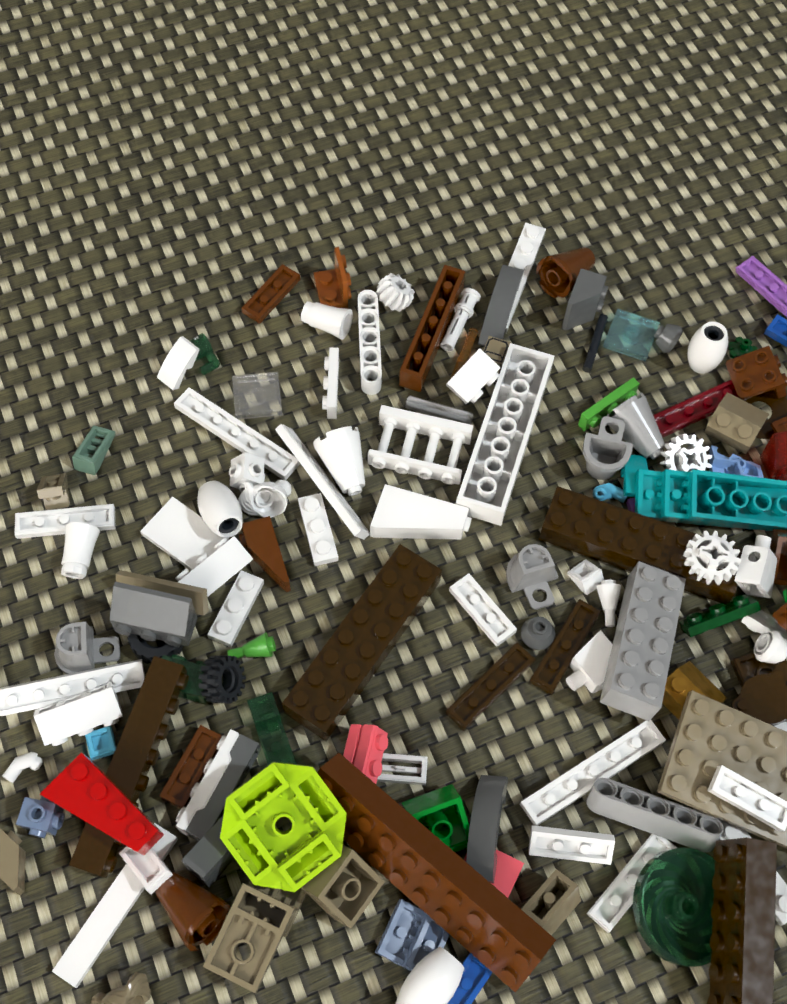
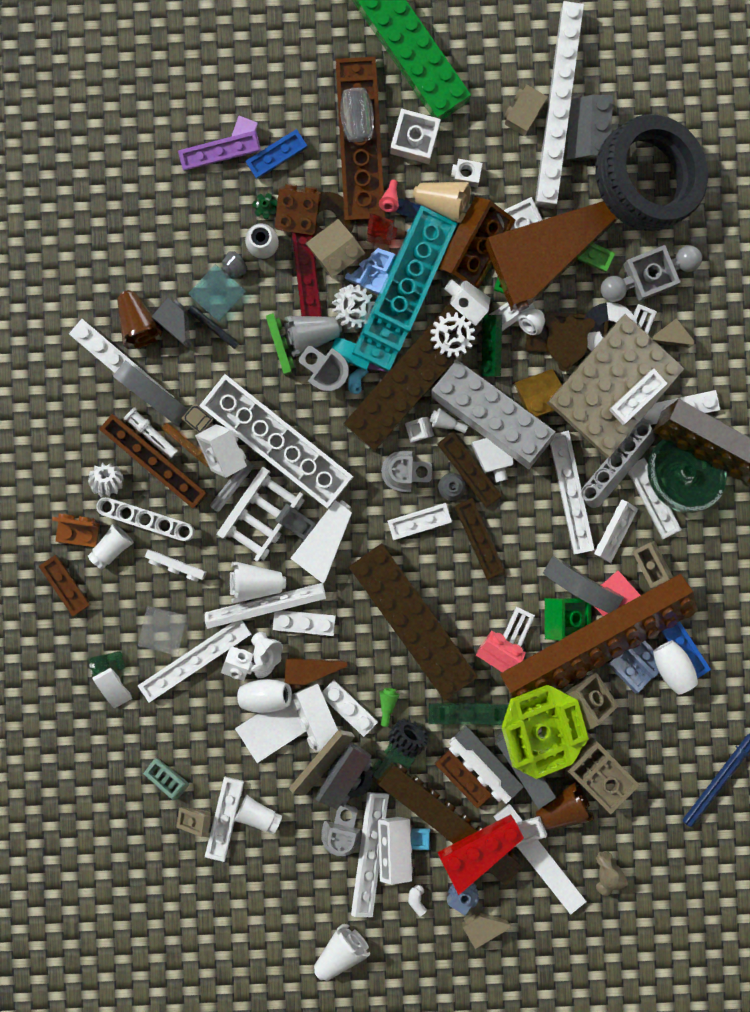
camera: 65 degrees left, 25 degrees up
none -> dark grey tile [275,504,316,540]

